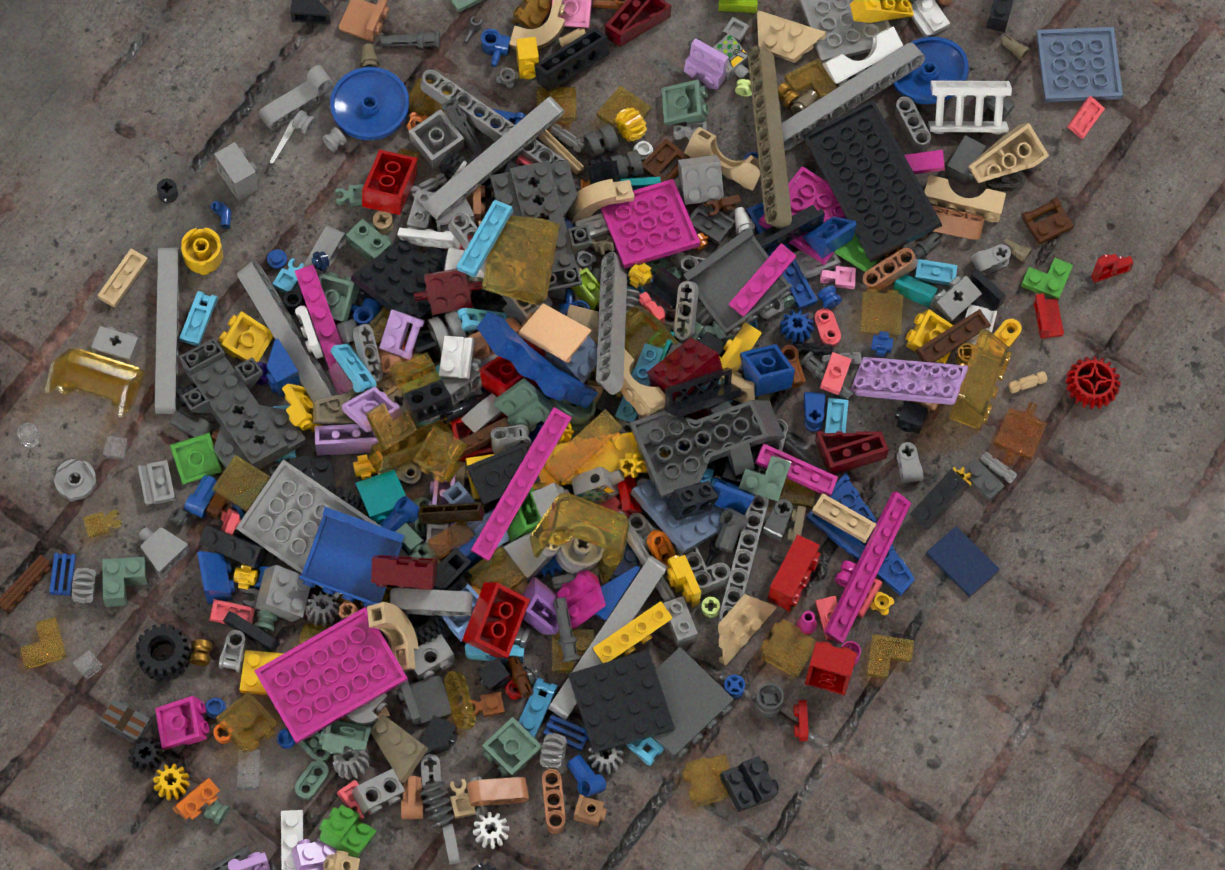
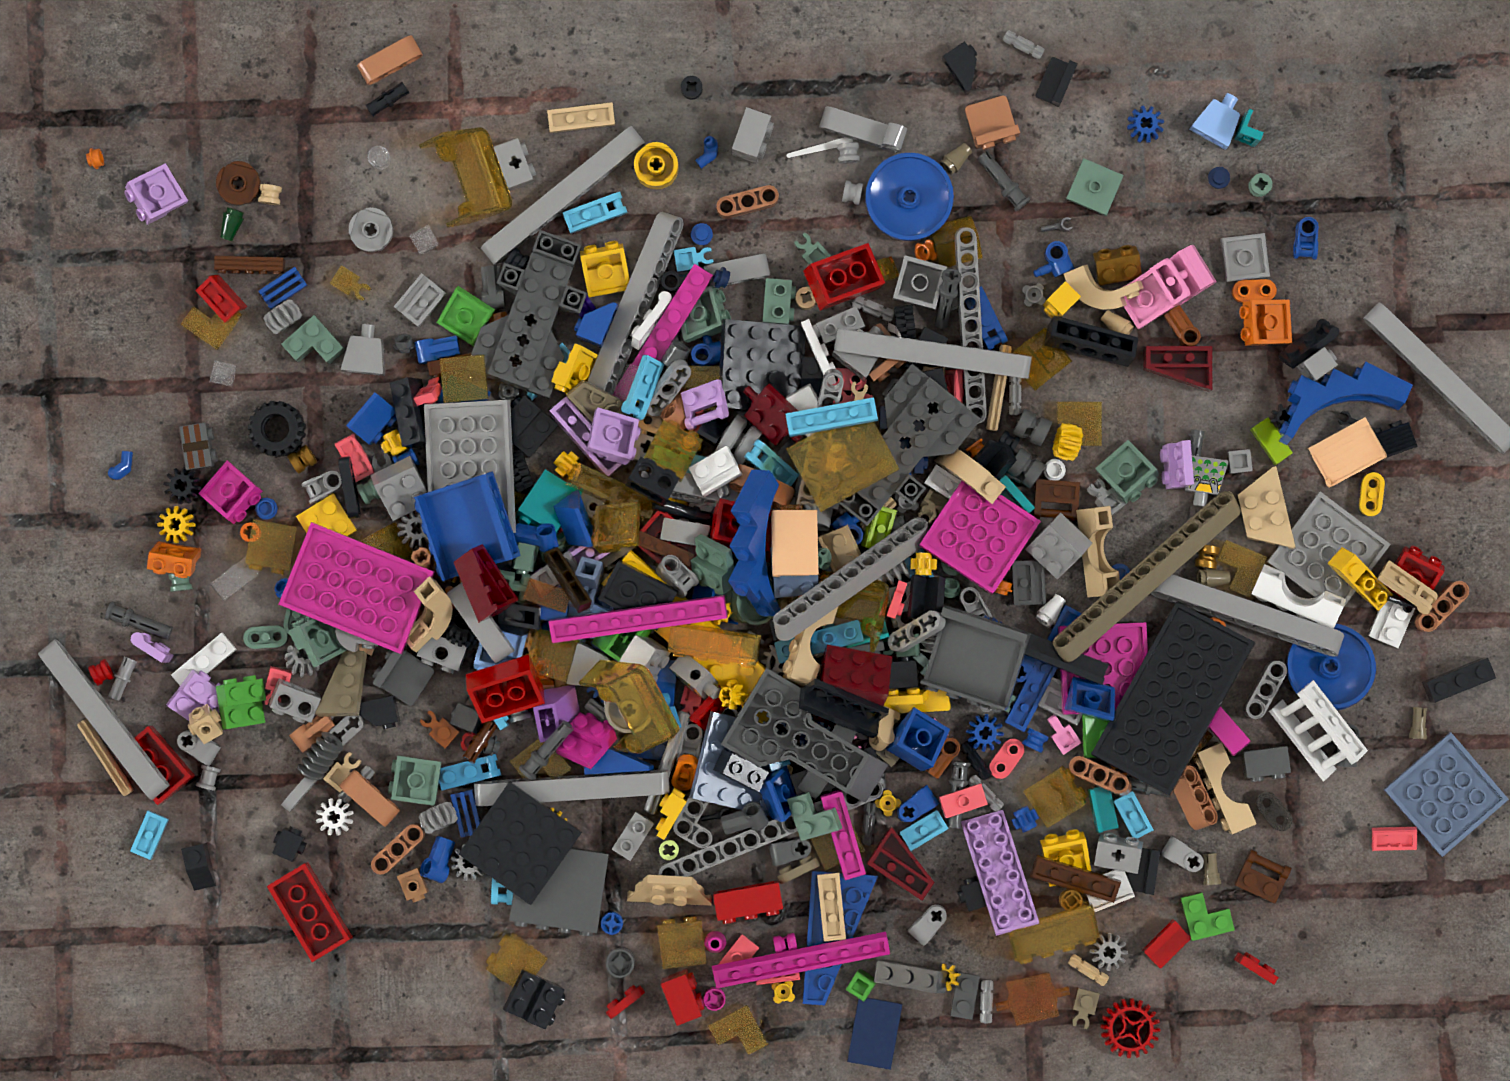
camera: 55 degrees right, 20 degrees up
clear yellow plate [365,403,417,450] -> none
clear yellow beam [444,671,476,730] -> none
yellow bracket [593,602,672,663] -> none
reddish brown plate [704,194,741,217] -> none
dark pink plate [728,243,797,317] -> none
yellowish green bush [735,79,752,96] -> none
tan wedge [968,123,1049,183] -> none
yellow plate [989,319,1022,355] -> none
none -> blue arm [108,451,133,480]
none -> red panel [195,275,248,323]
none -> blue slope [553,490,593,547]
none -> nougat beam [717,185,779,219]
none -> bright green slope [846,969,876,1001]
none -> yellow plate [875,790,901,816]
none -> dark tan plate [1072,988,1100,1029]
none -> light grey gear [1090,933,1128,971]

